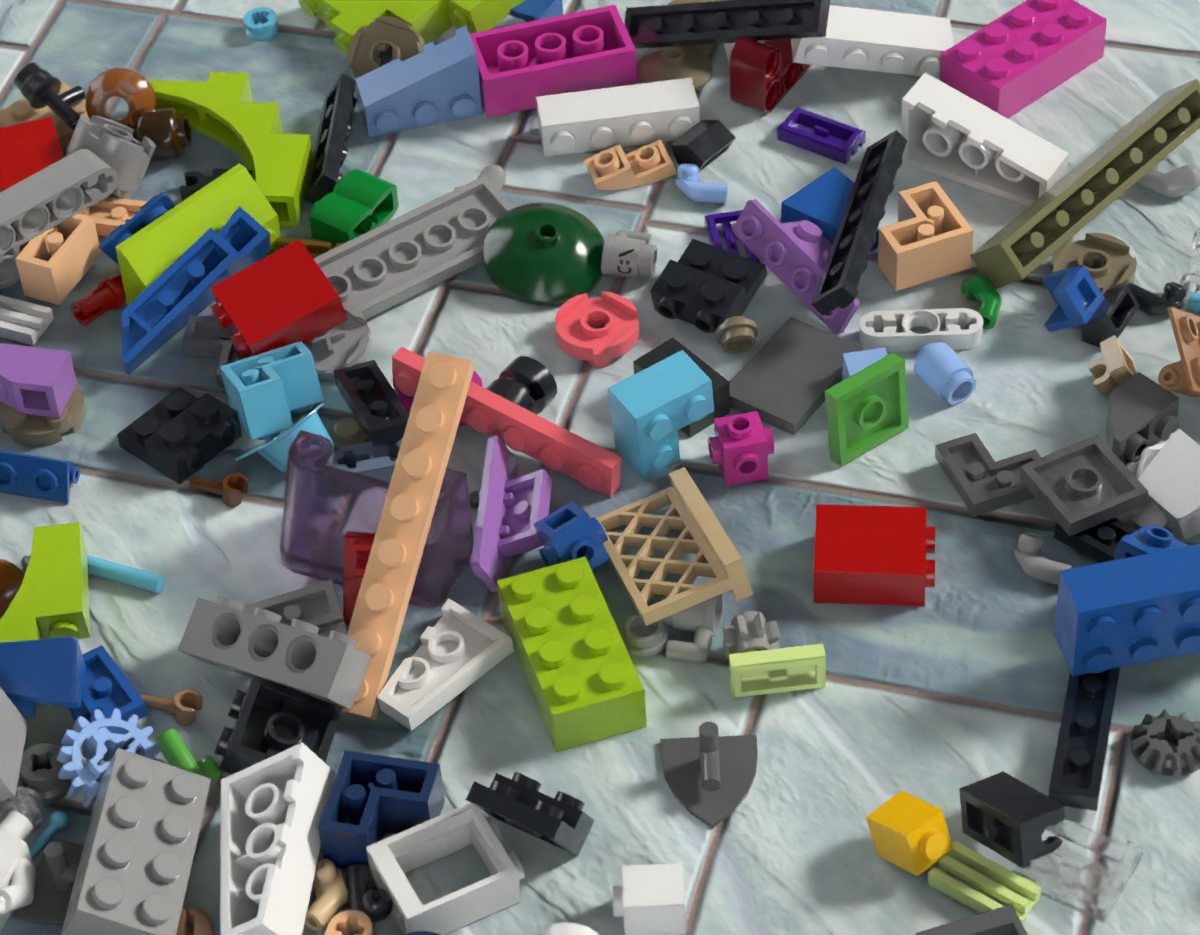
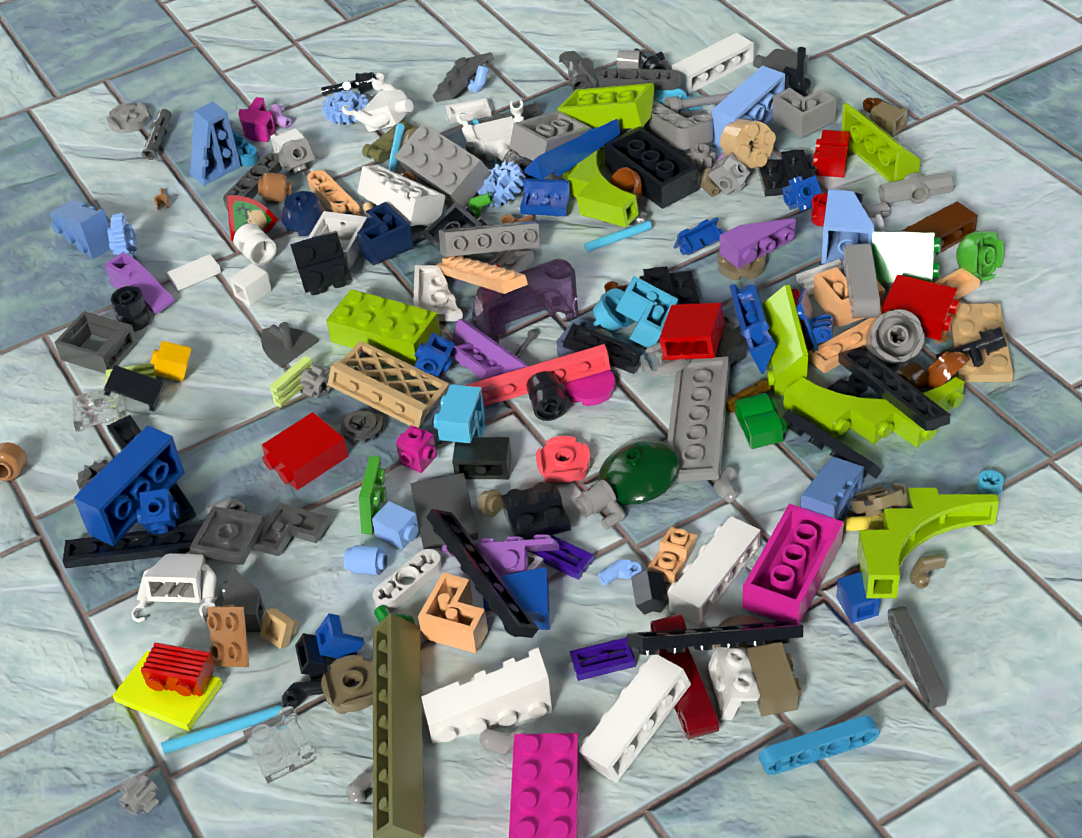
camera: 135 degrees right, 0 degrees up
none -> dark grey gear [340,409,383,444]
none -> black plate [838,347,950,431]

